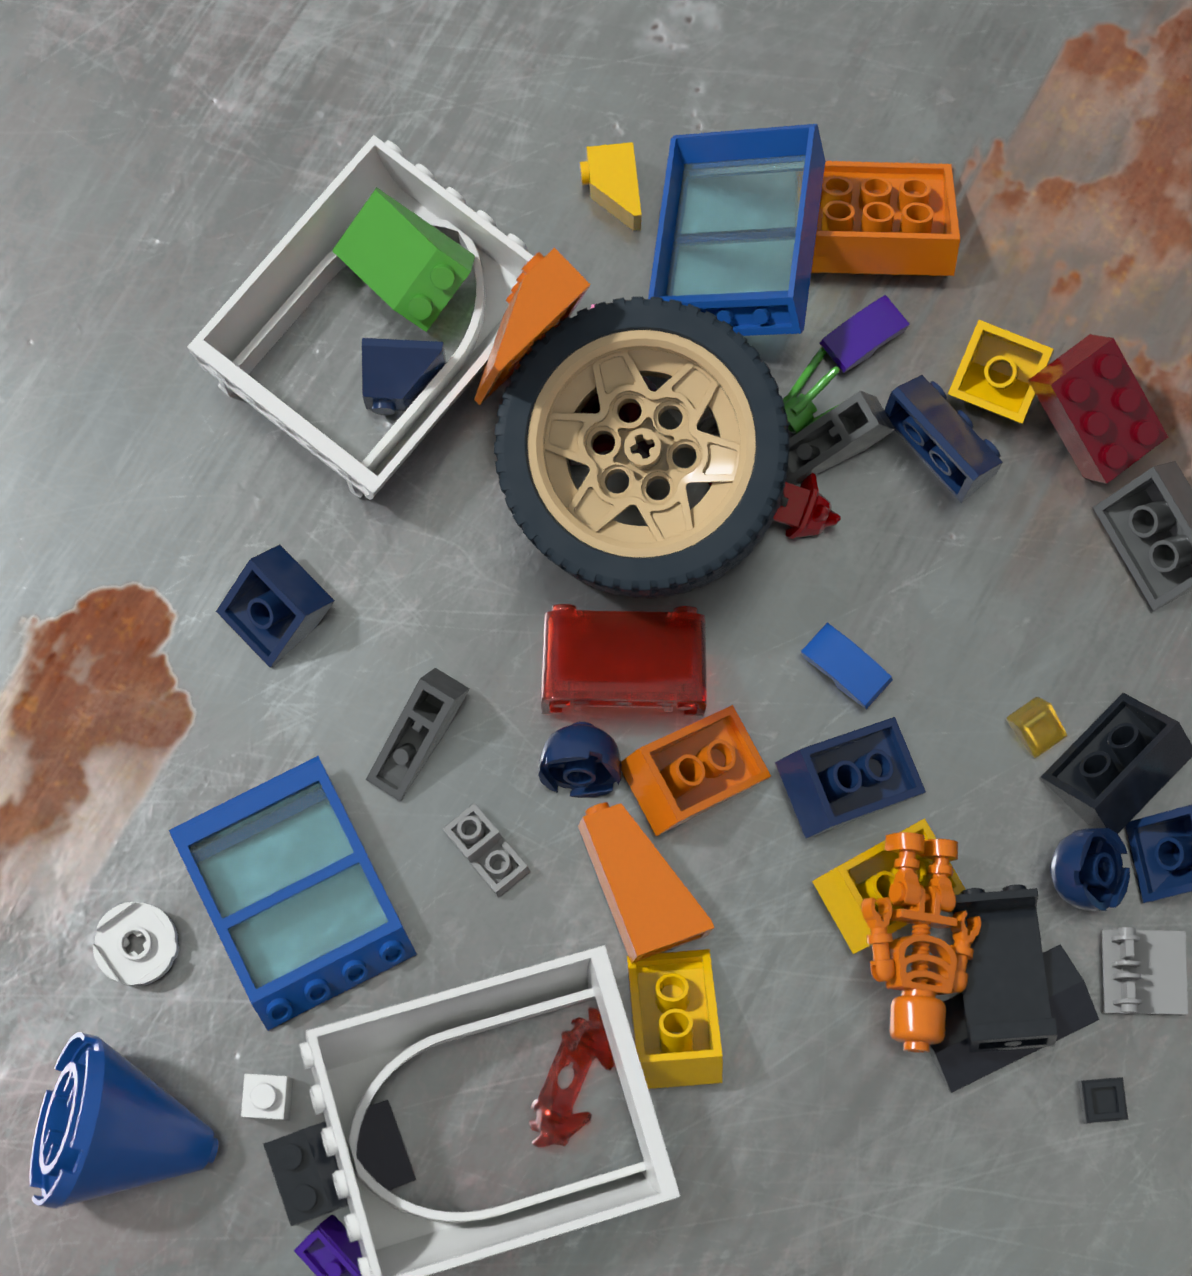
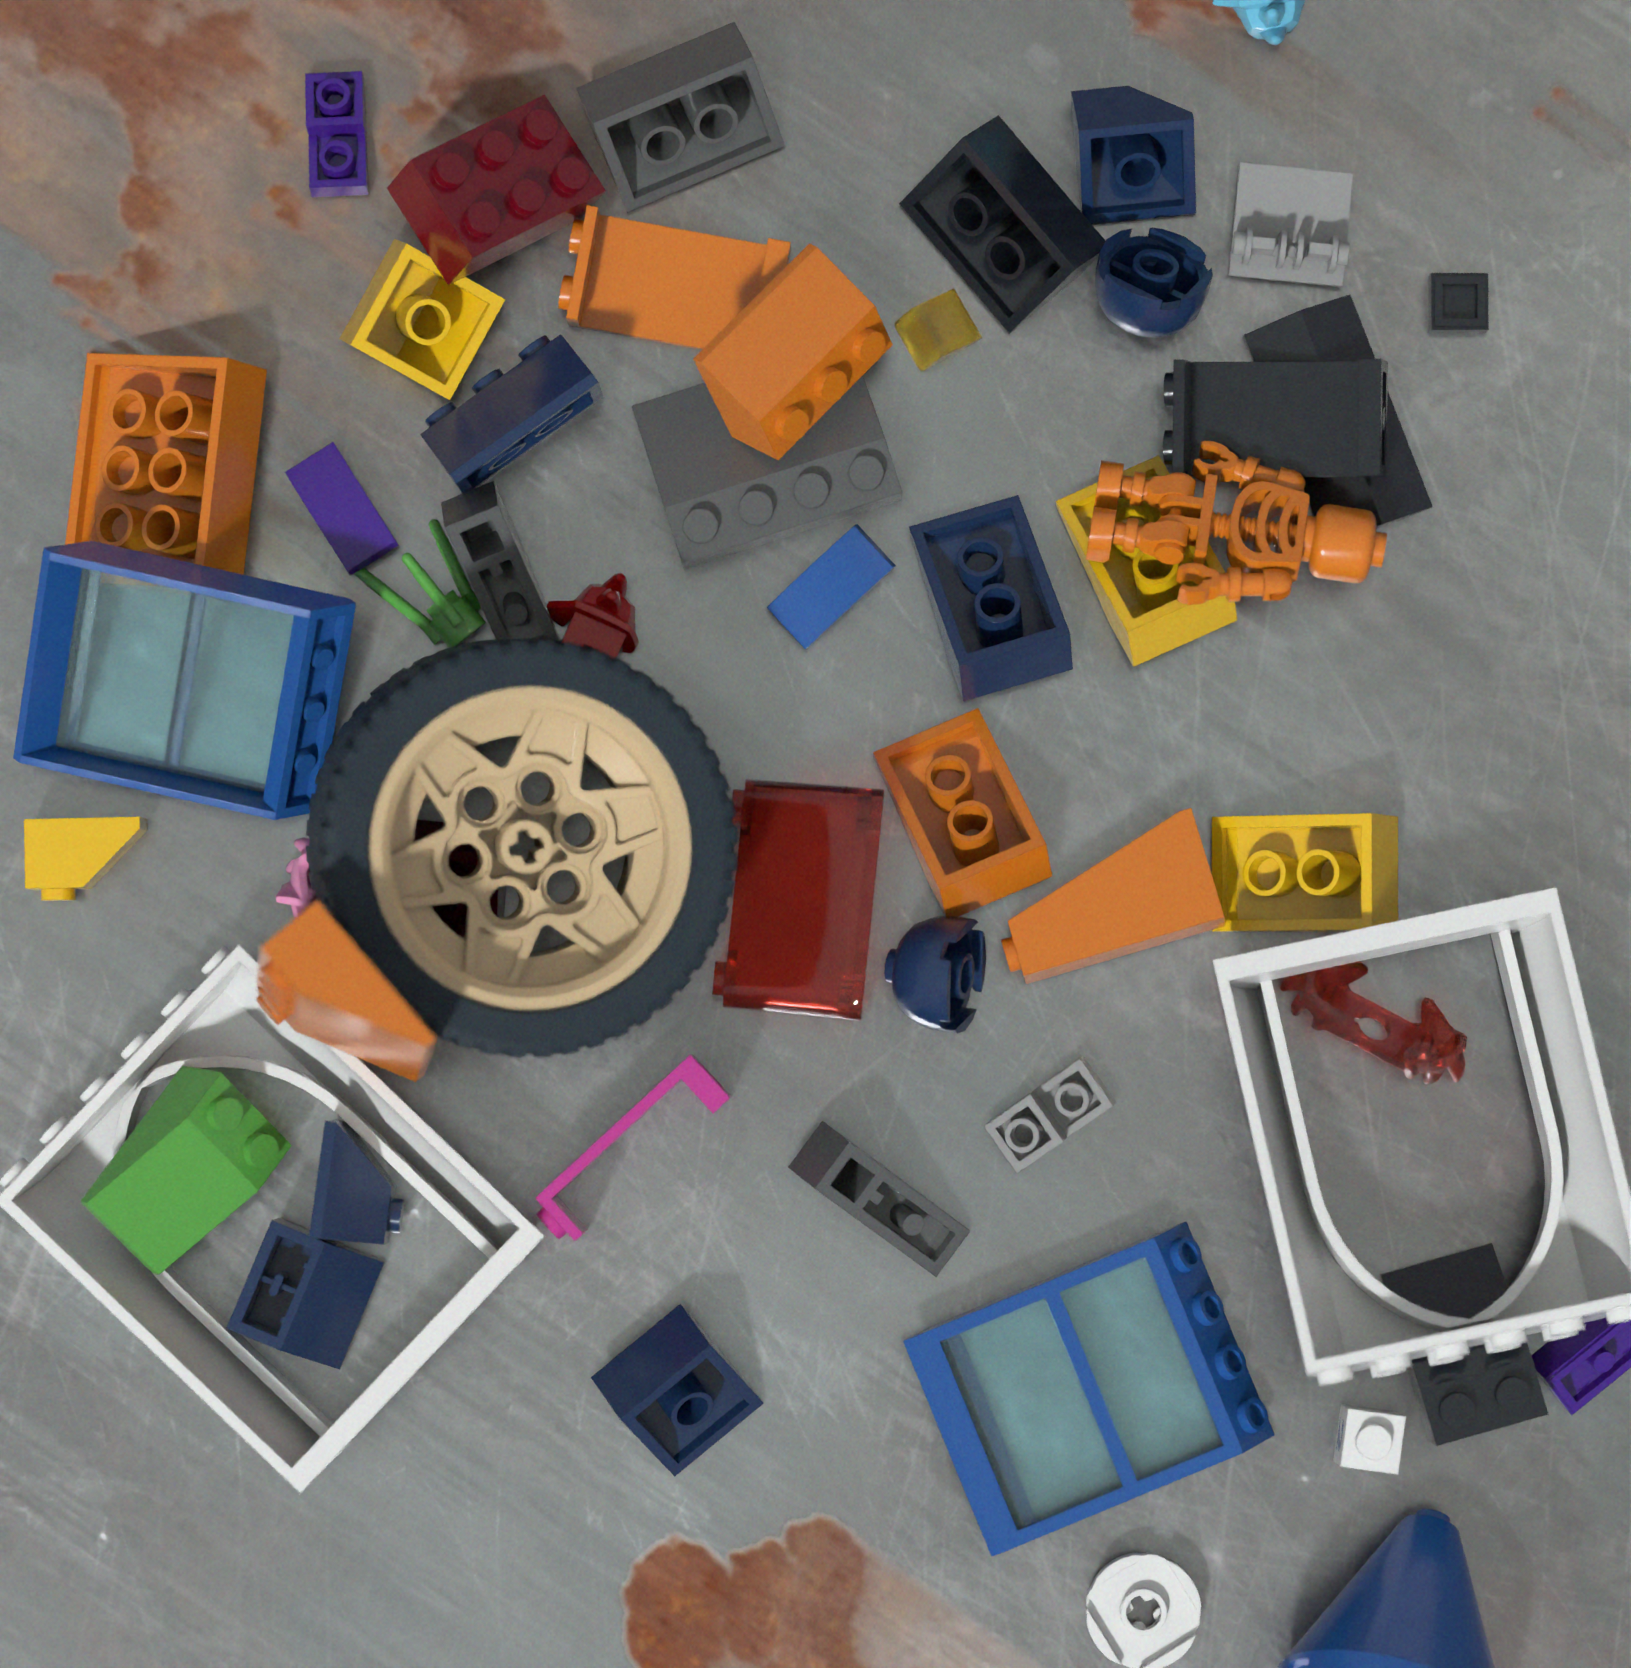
camera: 85 degrees left, 10 degrees up
none -> dark blue slope [227,1218,385,1370]
none -> dark purple slope [305,71,369,197]
none -> dark pink panel [535,1054,732,1241]
none -> orange panel [558,205,791,350]
none -> dark grey slope [632,376,903,570]
none -> orange slope [693,243,893,460]

